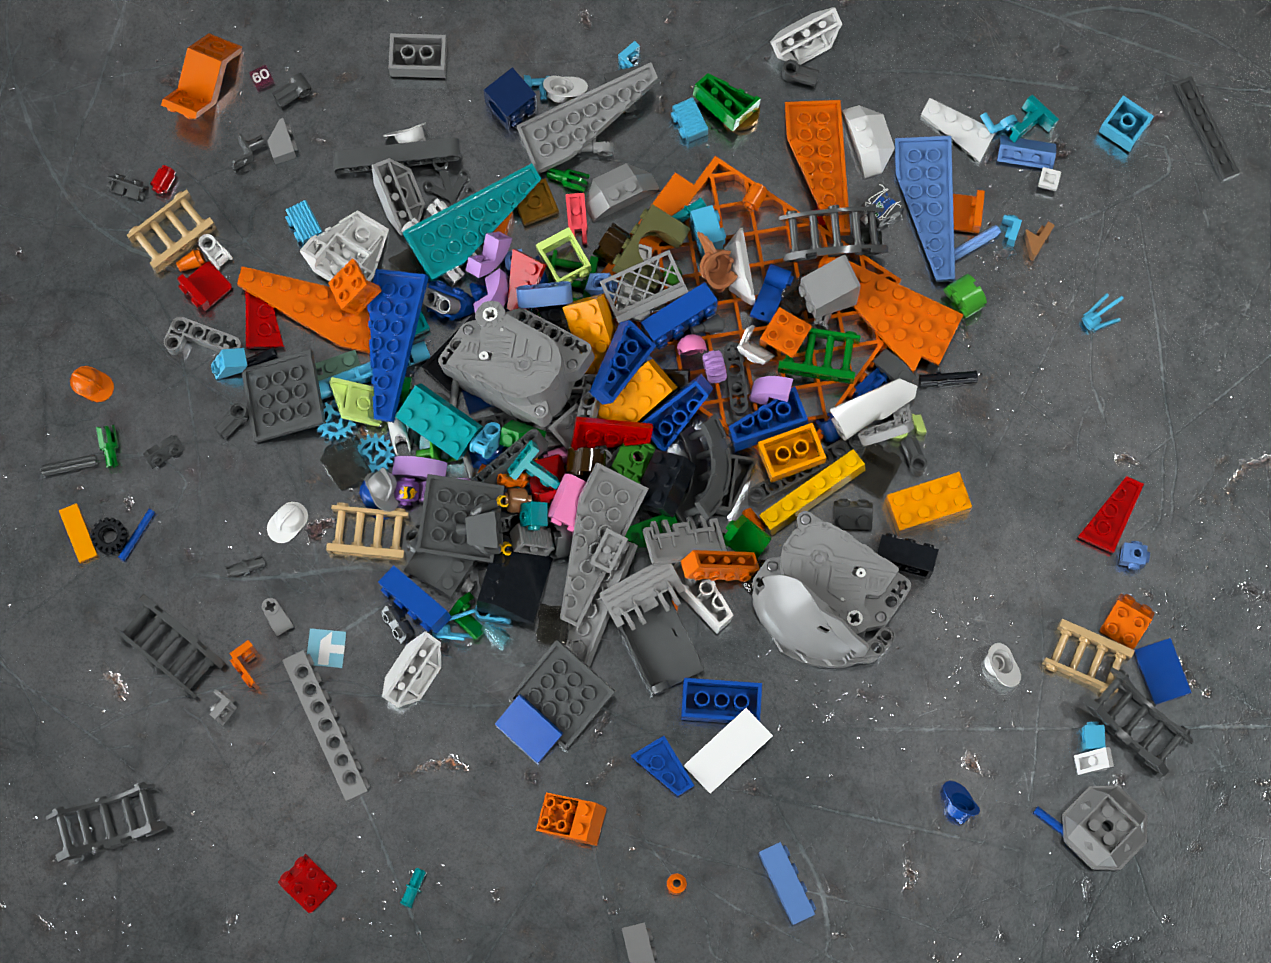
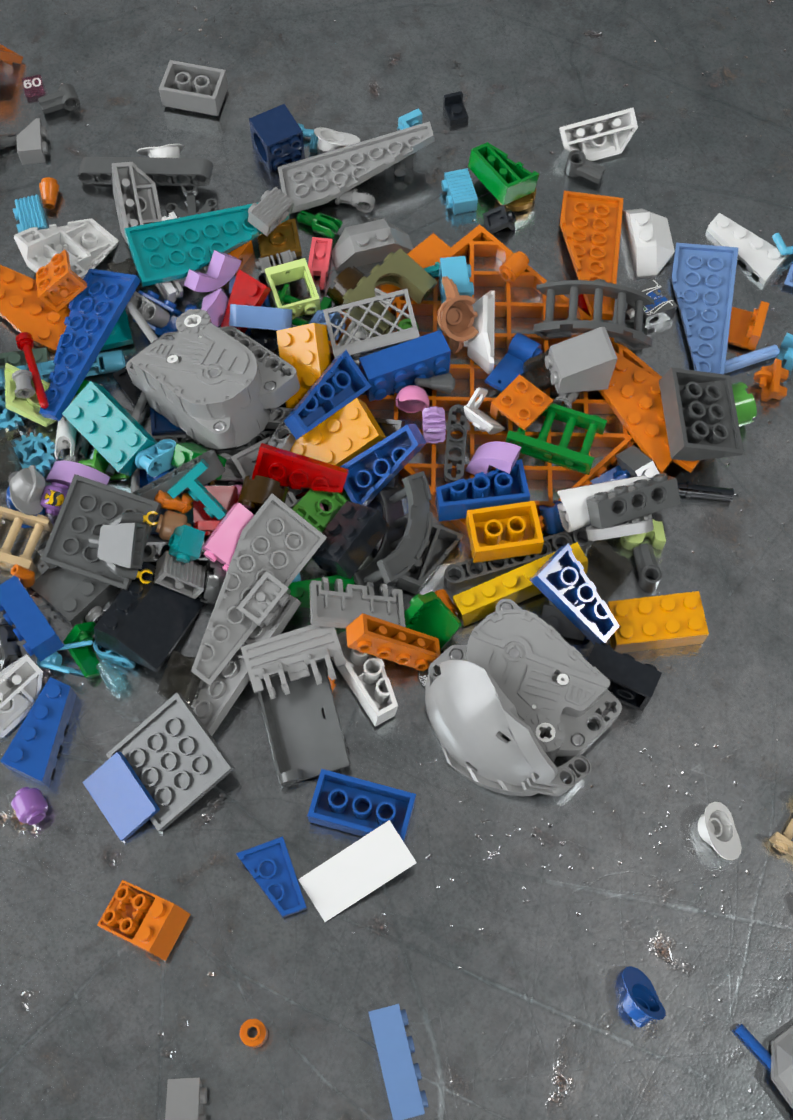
camera: 10 degrees right, 10 degrees down
none -> blue wedge [0,677,77,788]
none -> orange arm [11,564,35,588]
none -> medium lavender head [11,787,48,825]
none -> light grey bush [12,370,35,399]
none -> red piece [15,332,49,409]
none -> orange cone [39,177,60,210]
none -> light grey bar [126,302,159,344]
none -> light grey brick [248,187,294,236]
none -> light grey hinge [255,250,297,279]
none -> black bracket [443,91,469,126]
none -> black bracket [482,205,516,234]
none -> blue wedge [530,543,620,645]
none -> dark grey brick [586,473,681,529]
none -> dark grey slope [659,368,744,461]
none -> orange hips [754,358,789,402]

